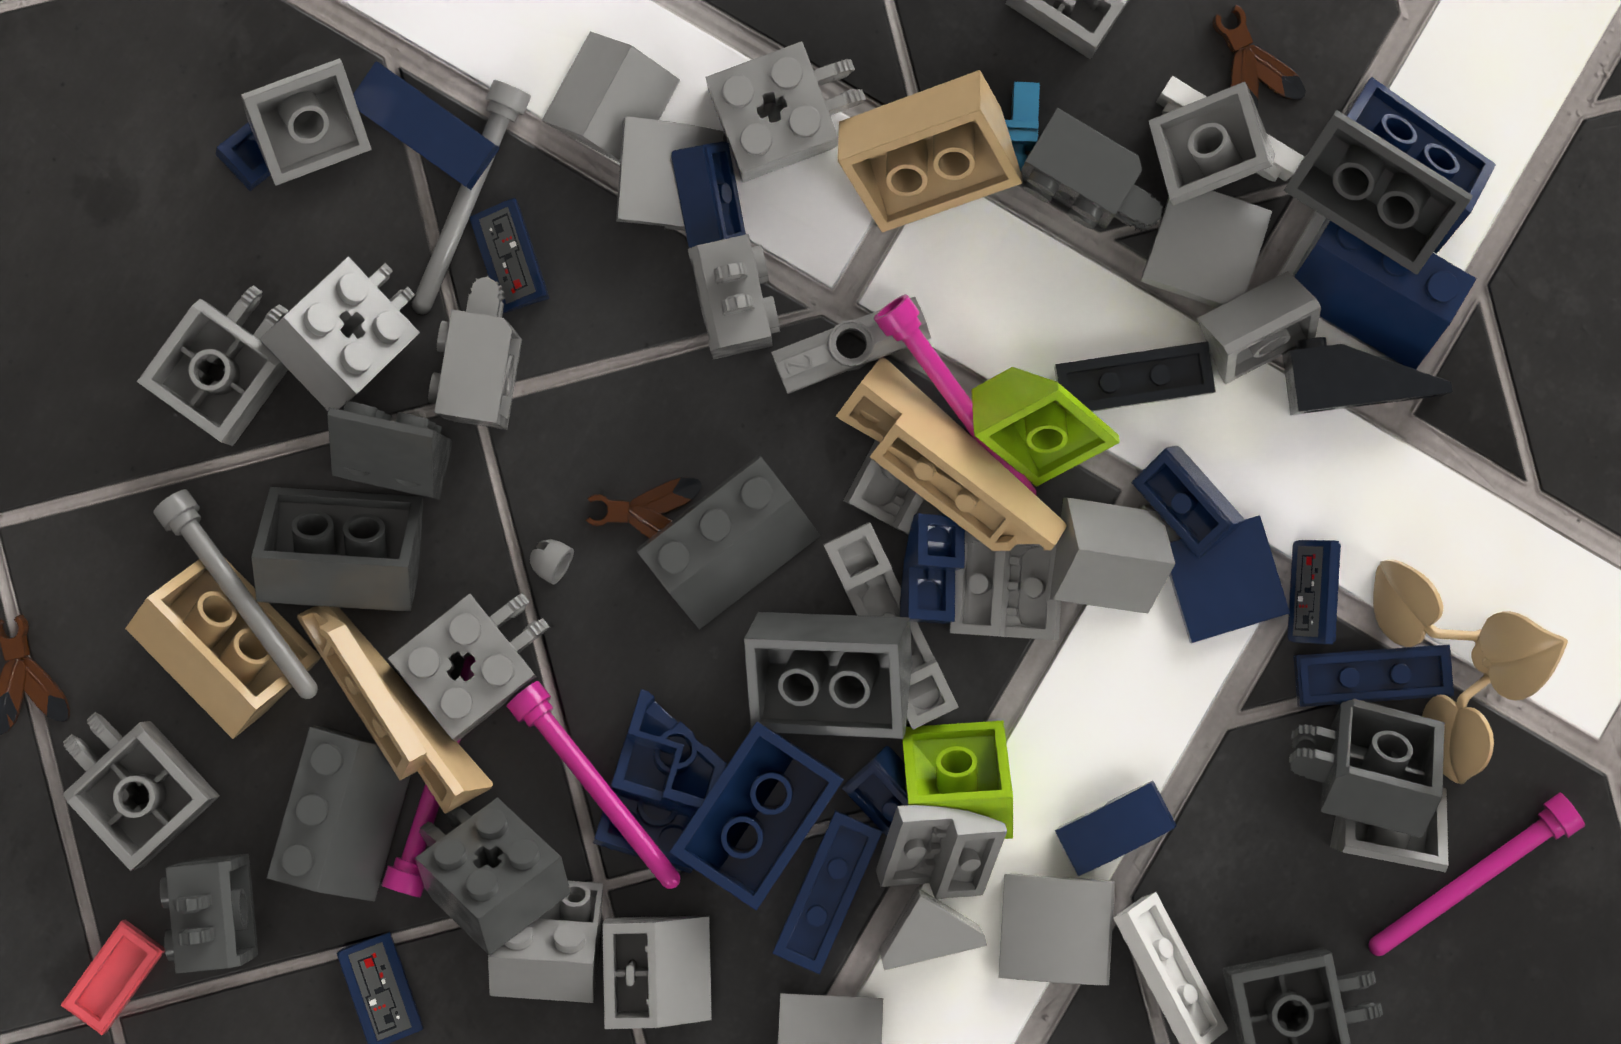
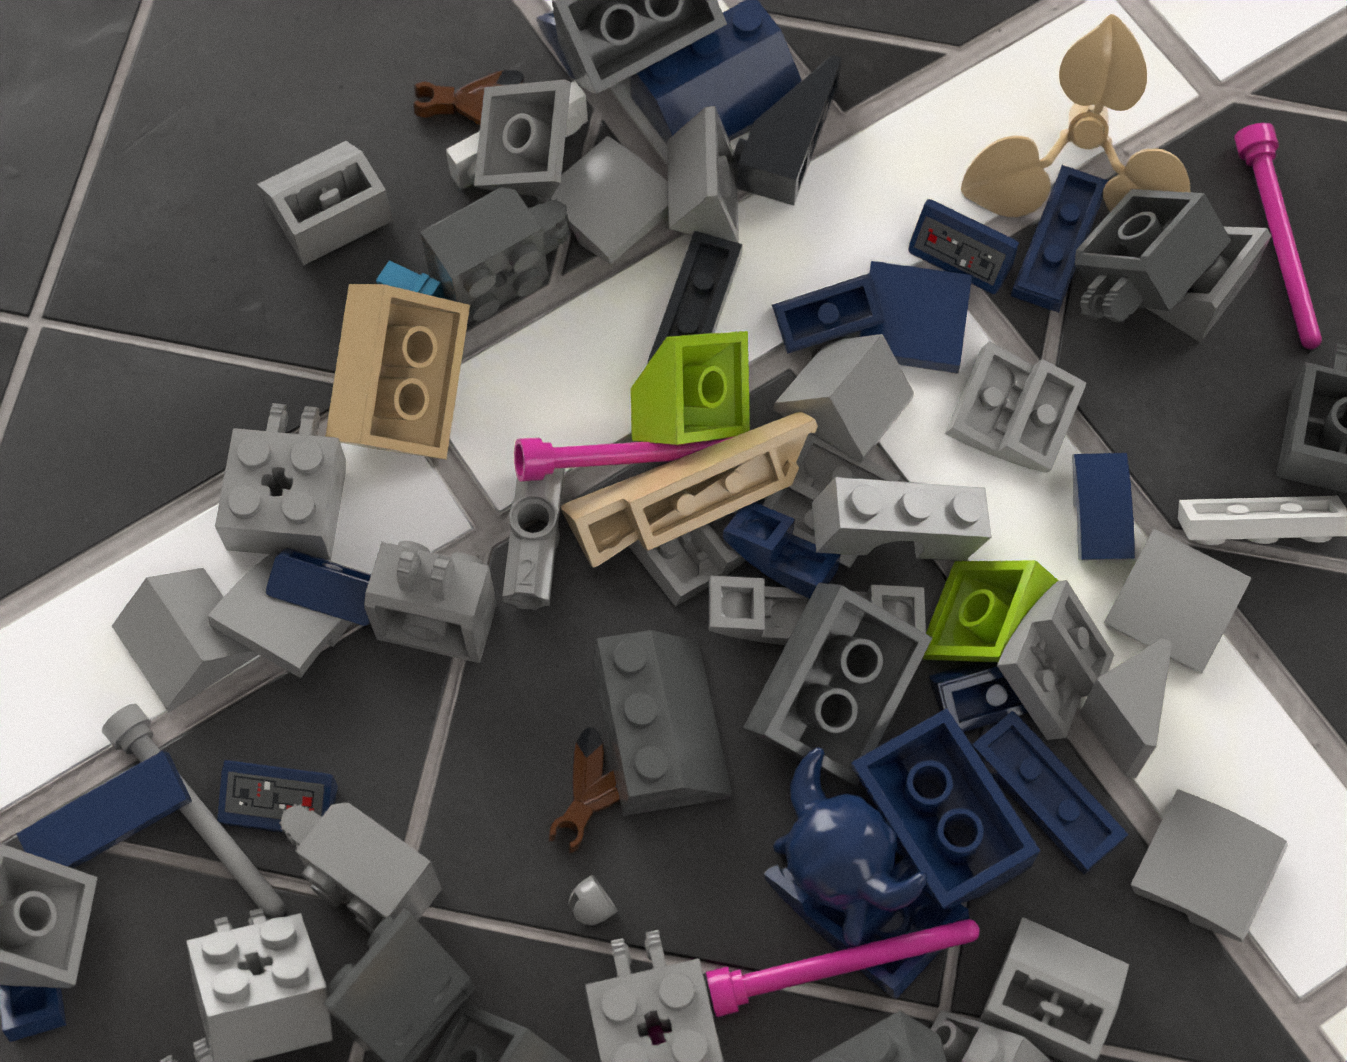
camera: 65 degrees left, 20 degrees down
none -> dark blue piece [773,747,928,946]
none -> light grey arch [812,477,992,561]
none -> light grey slope [945,341,1087,473]

